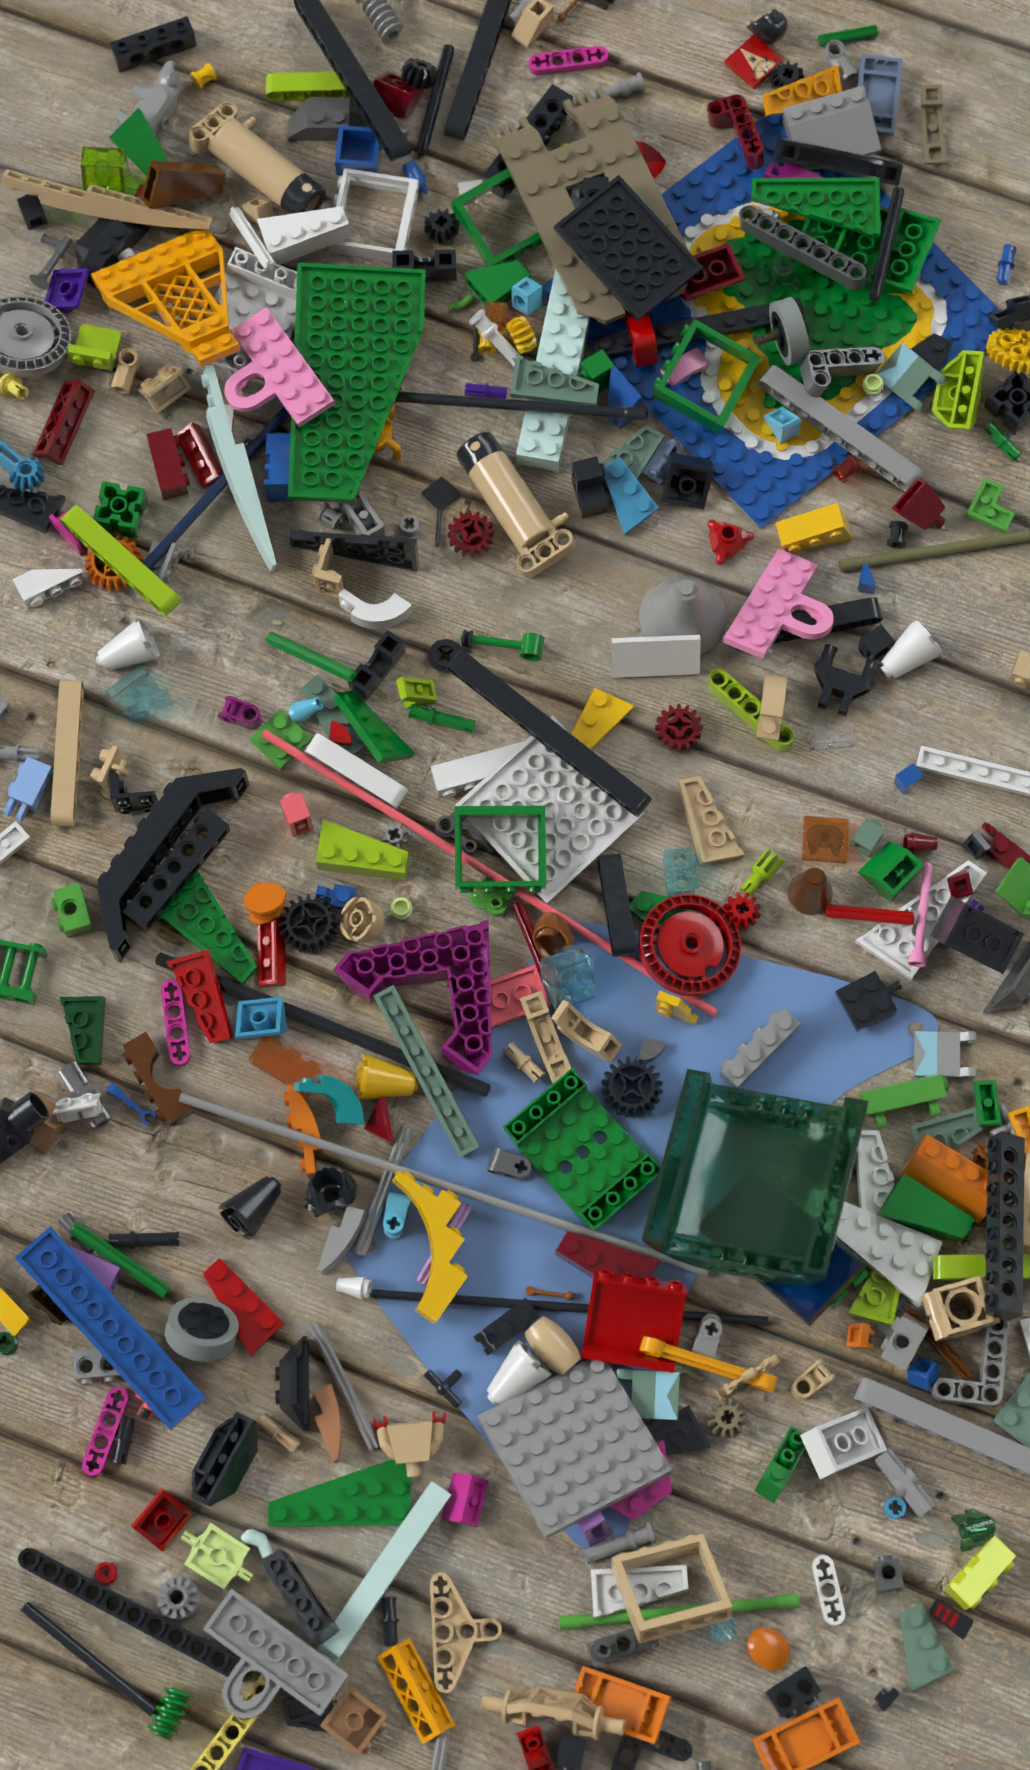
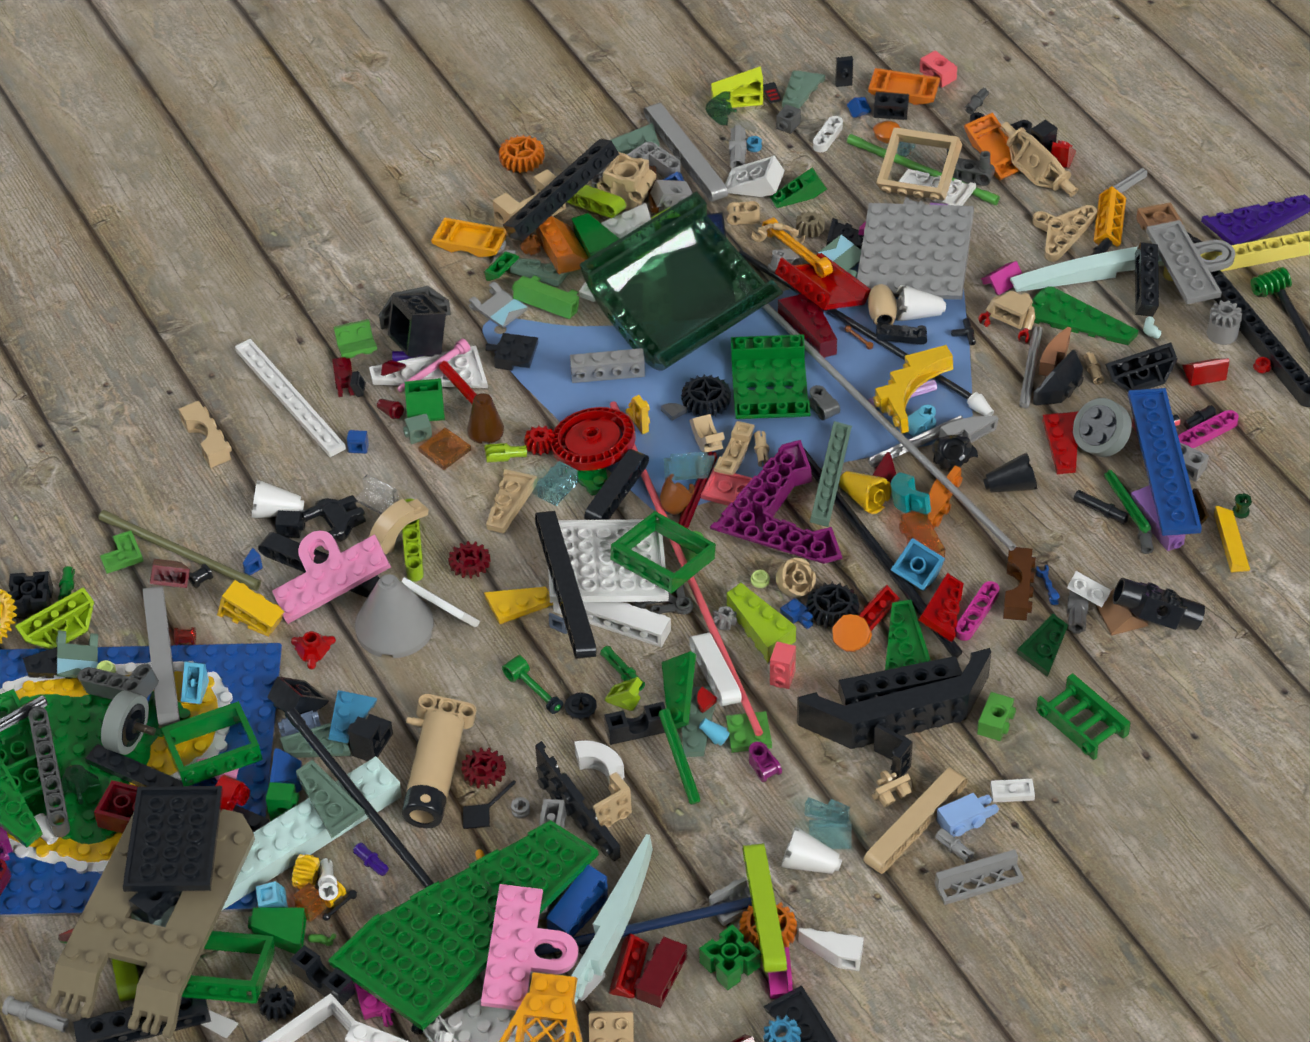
camera: 140 degrees left, 25 degrees down
yellowish green plate [181,1523,254,1590] -> none
none -> blue slope [846,97,872,118]

